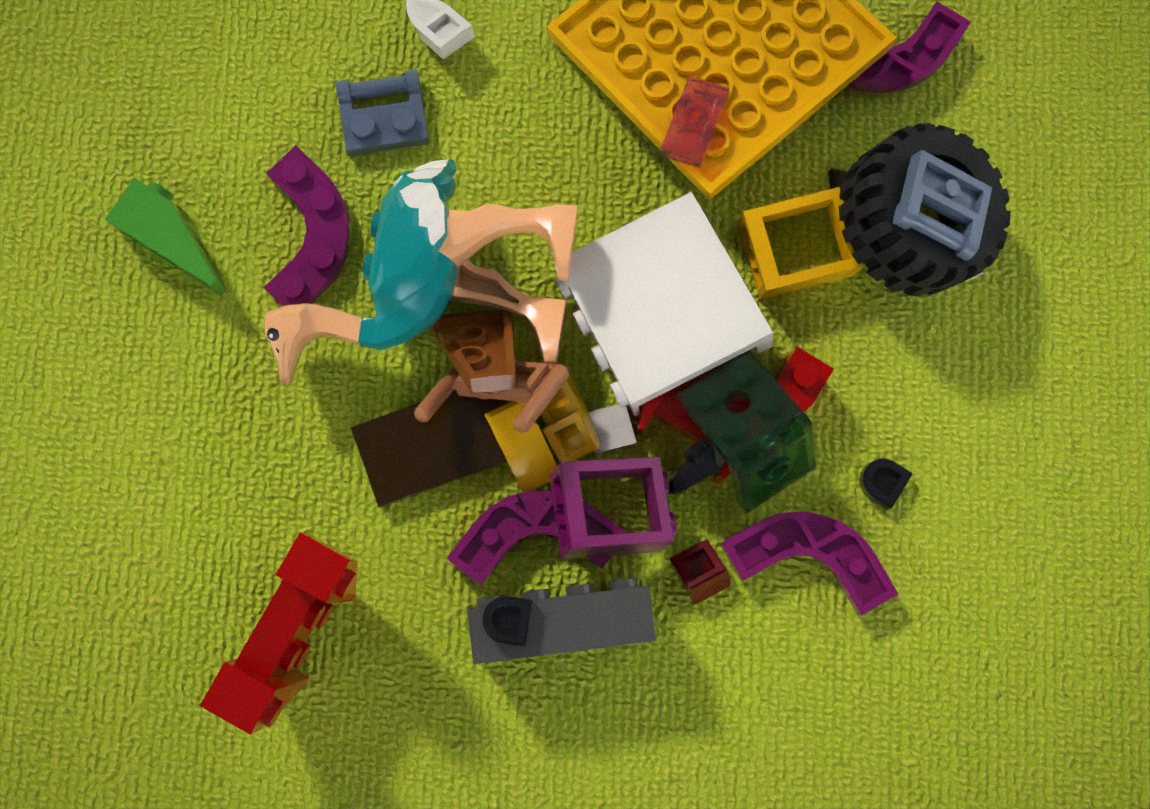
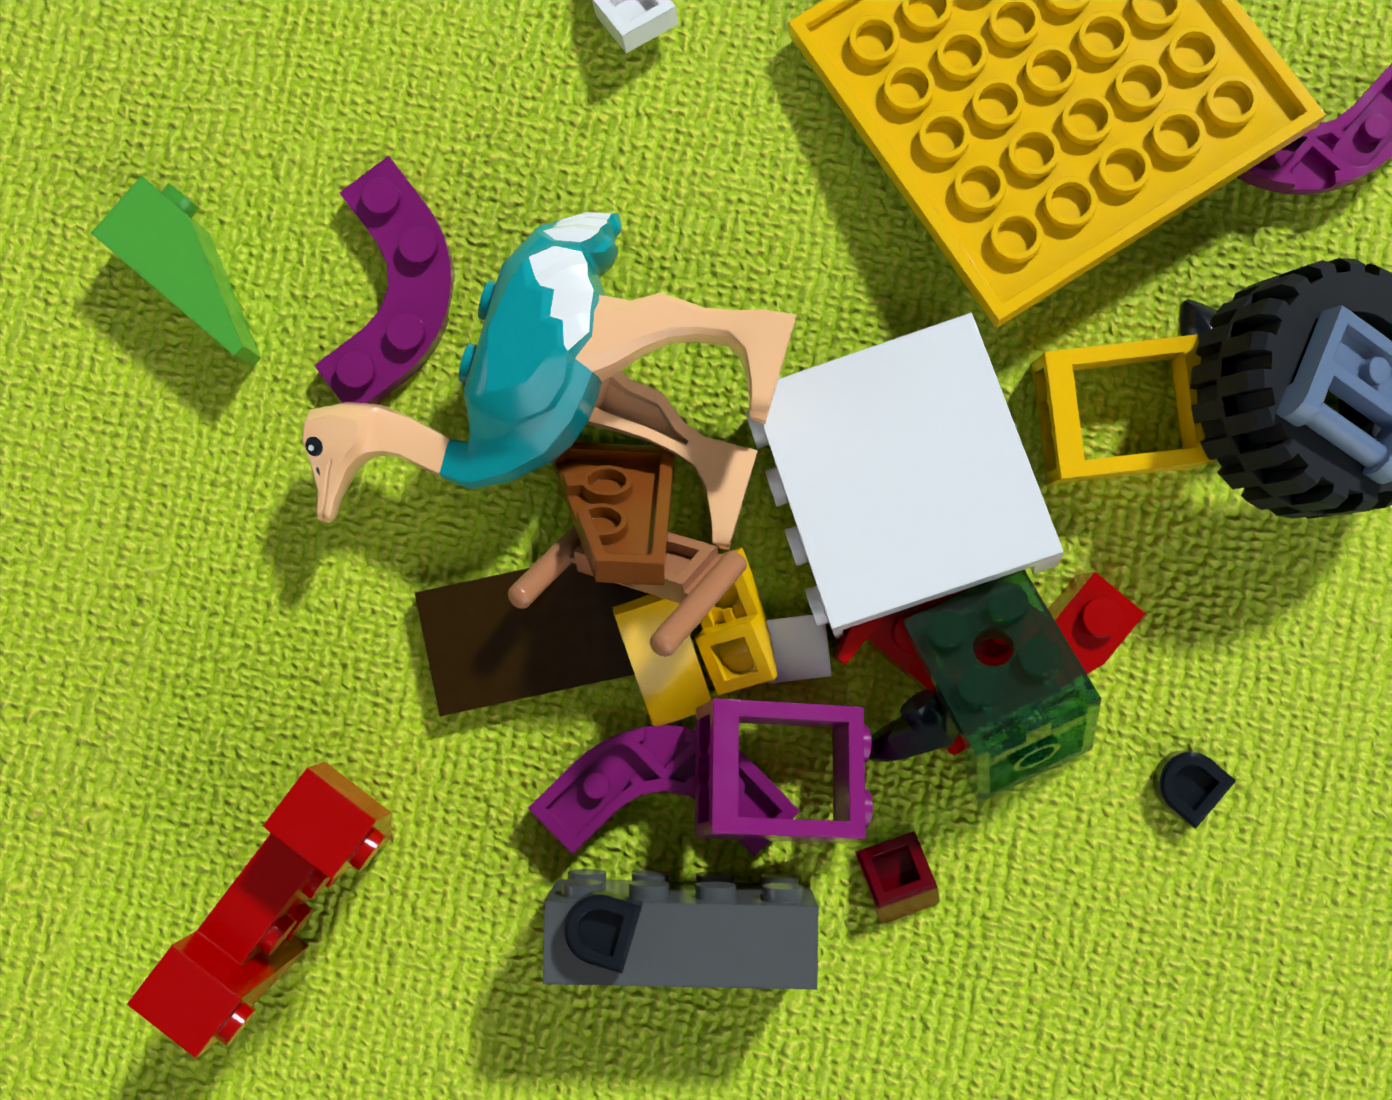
camera: 20 degrees right, 5 degrees up
sand blue plate [336,69,429,156] -> none
clear pink plate [660,76,729,168] -> none
magenta plate [719,511,898,615] -> none

